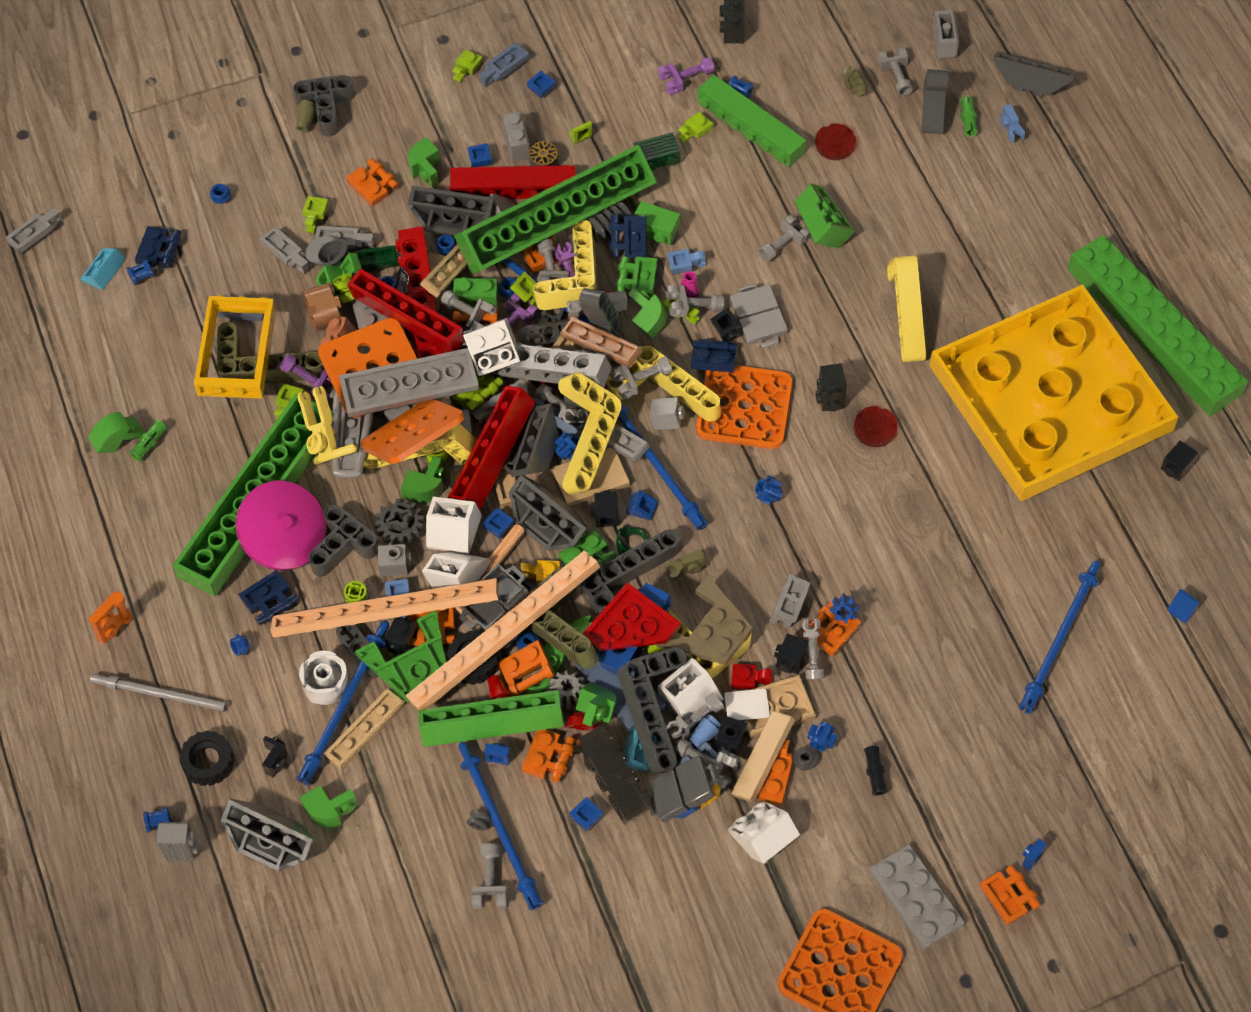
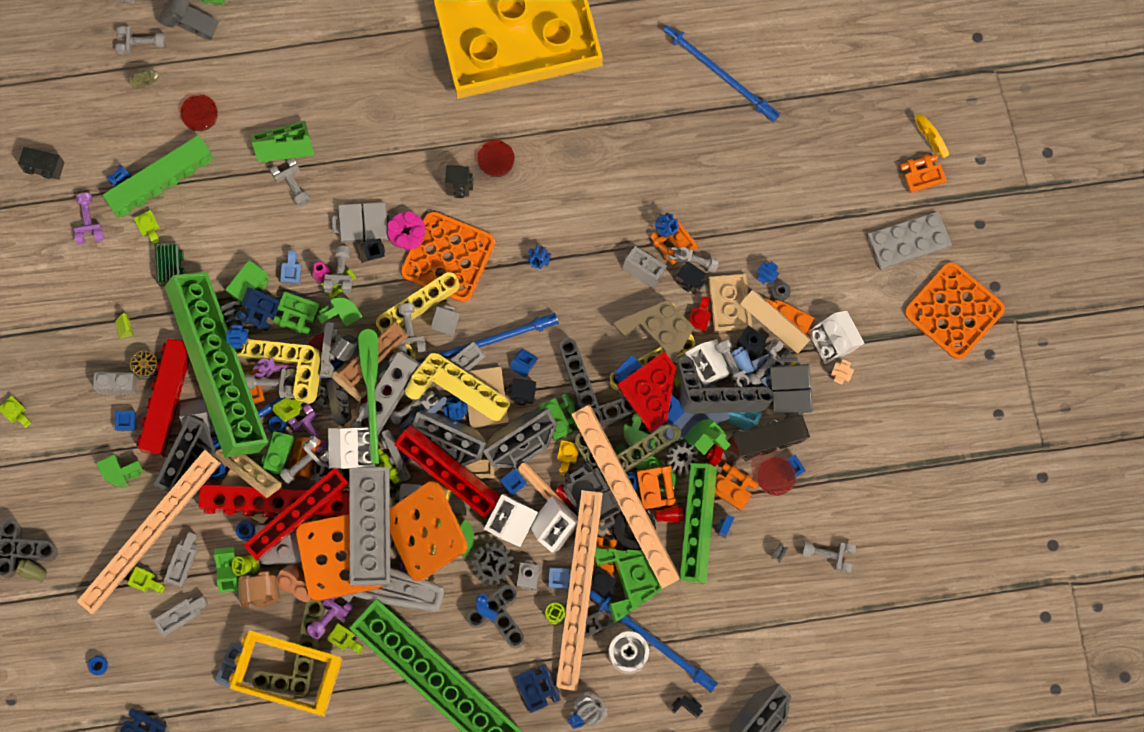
camera: 80 degrees left, 15 degrees up
dark pink dish [236,481,326,571] -> none
light yellow piece [297,386,357,465] -> none
bright green brick [299,785,358,828] -> none
dark grey piece [306,236,349,266] -> none
tan tile [323,688,406,771] -> none
orange plate [346,158,399,207] -> none
dark green plate [354,245,398,271] -> none
black sticker [395,266,409,294] -> none
blue bar [458,742,544,910] -> none
sand blue hinge [479,42,530,87] -> none
blue plate [527,71,556,98] -> none
dark green piece [616,524,648,555] -> none
olive plate [665,550,705,581] -> none
dark blue plate [690,339,737,373] -> none
white sticker [724,689,770,720] -> none
black pin [864,745,887,796] -> none
light yellow beam [887,255,926,362] -> none
blue plate [1022,839,1047,871] -> none
none -> light nougat plate [77,450,221,614]
none -> blue gear [226,325,248,349]
none -> bright green piece [358,329,379,464]
none -> dark pink plate [388,211,426,250]
none -> blue arm [475,593,498,621]
none -> light grey gear [574,691,607,726]
none -> clear red tile [757,457,796,496]
none -> light nougat gear [831,360,854,384]
none -> yellow tile [914,113,949,158]

